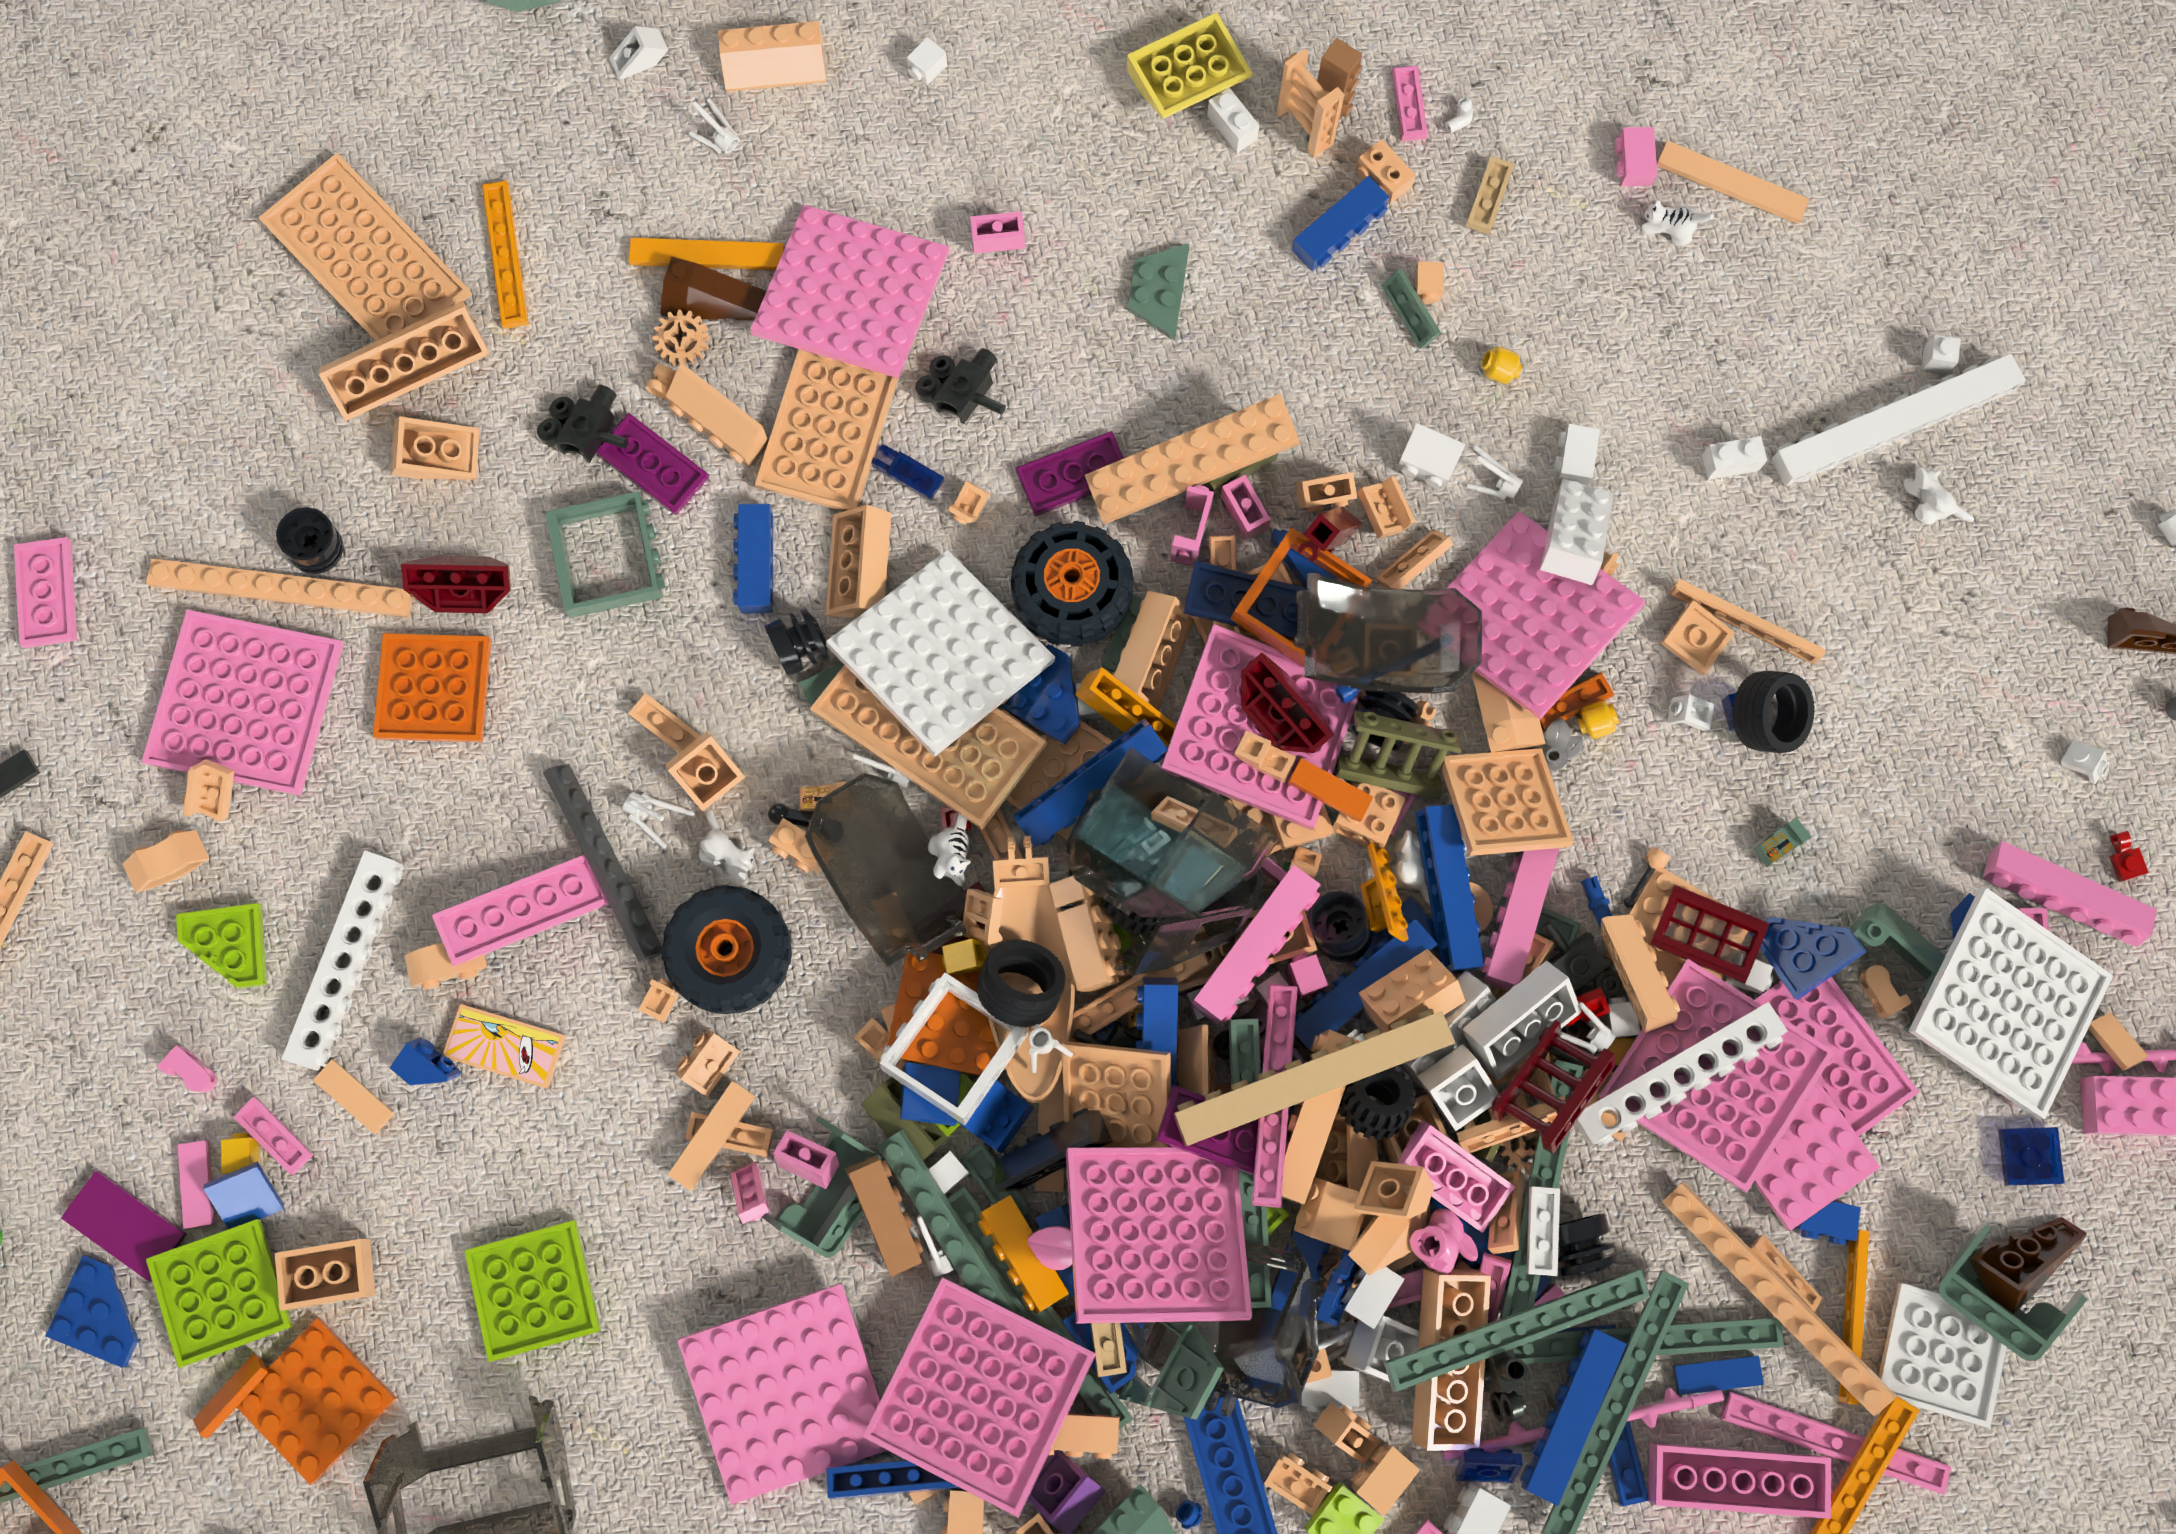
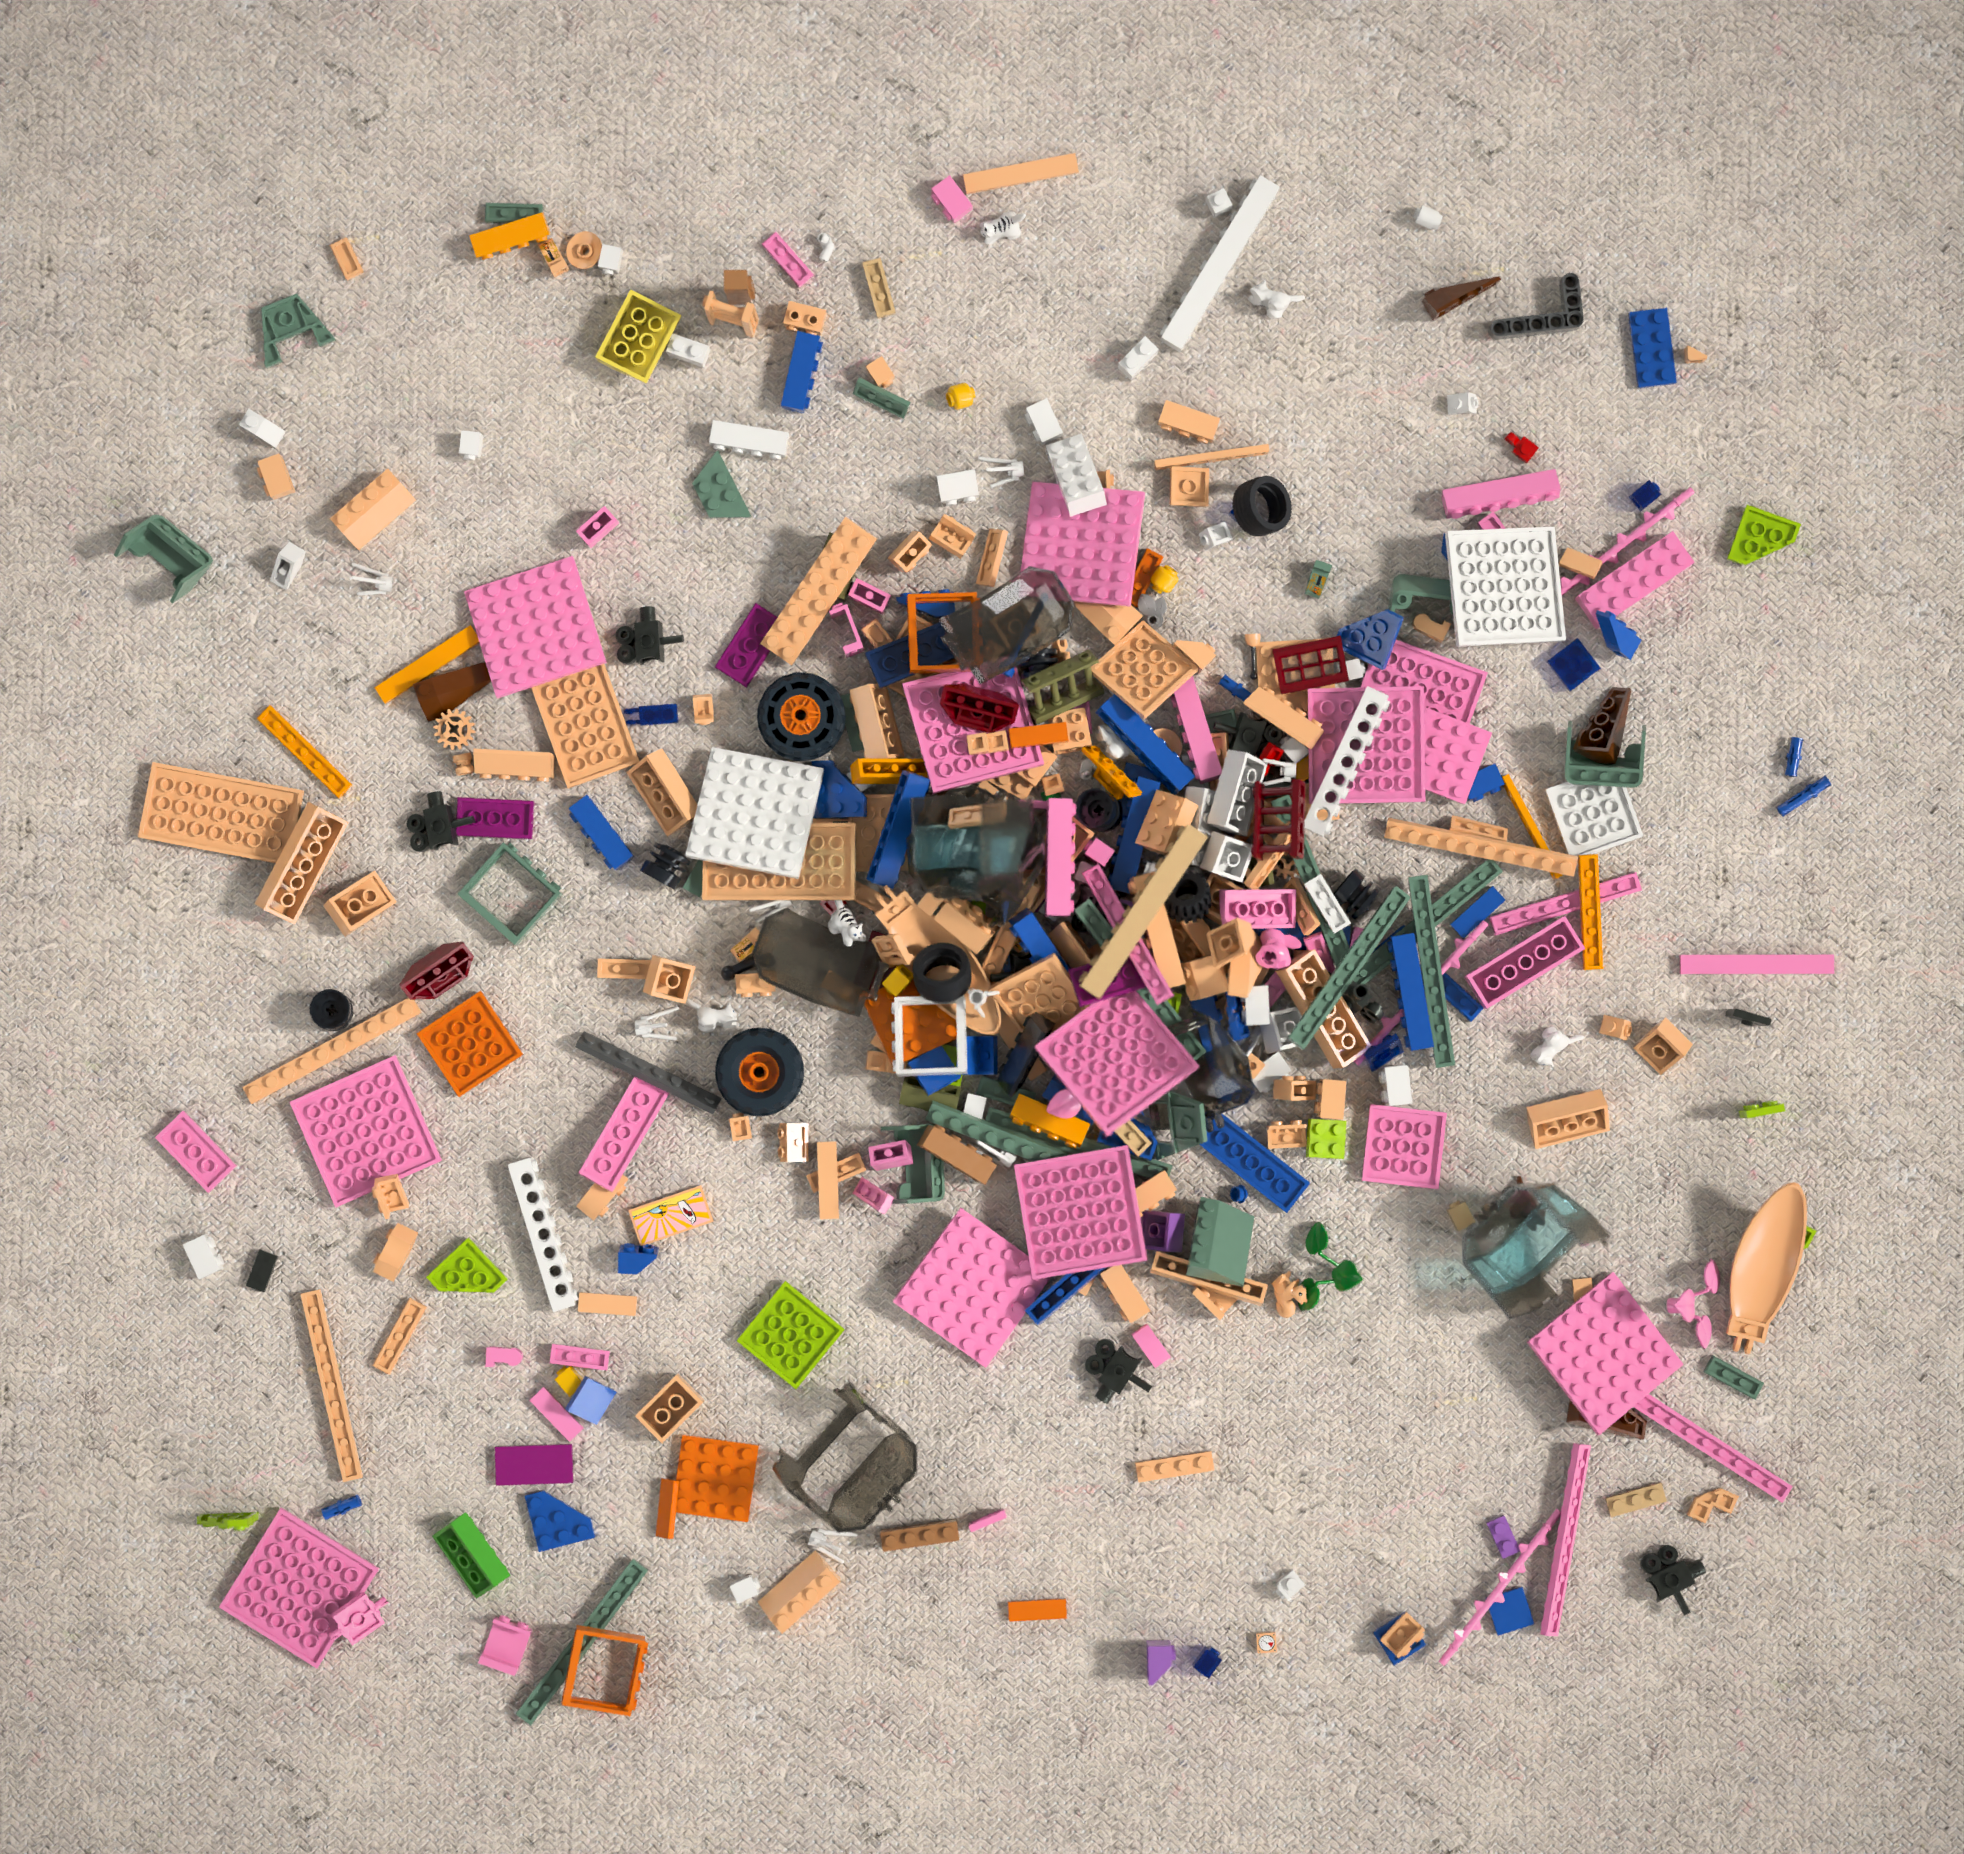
camera: 35 degrees left, 10 degrees up
lime plate [146,1219,293,1368] -> none
dark red brick [1298,506,1362,562] -> none
none -> light nougat tile [372,1297,427,1375]
none -> white brick [709,420,789,460]
none -> white arm [1079,758,1095,780]
none -> light nougat brick [1158,400,1220,444]
none -> light nougat slope [1173,640,1216,674]
none -> blue slope [1596,610,1642,660]

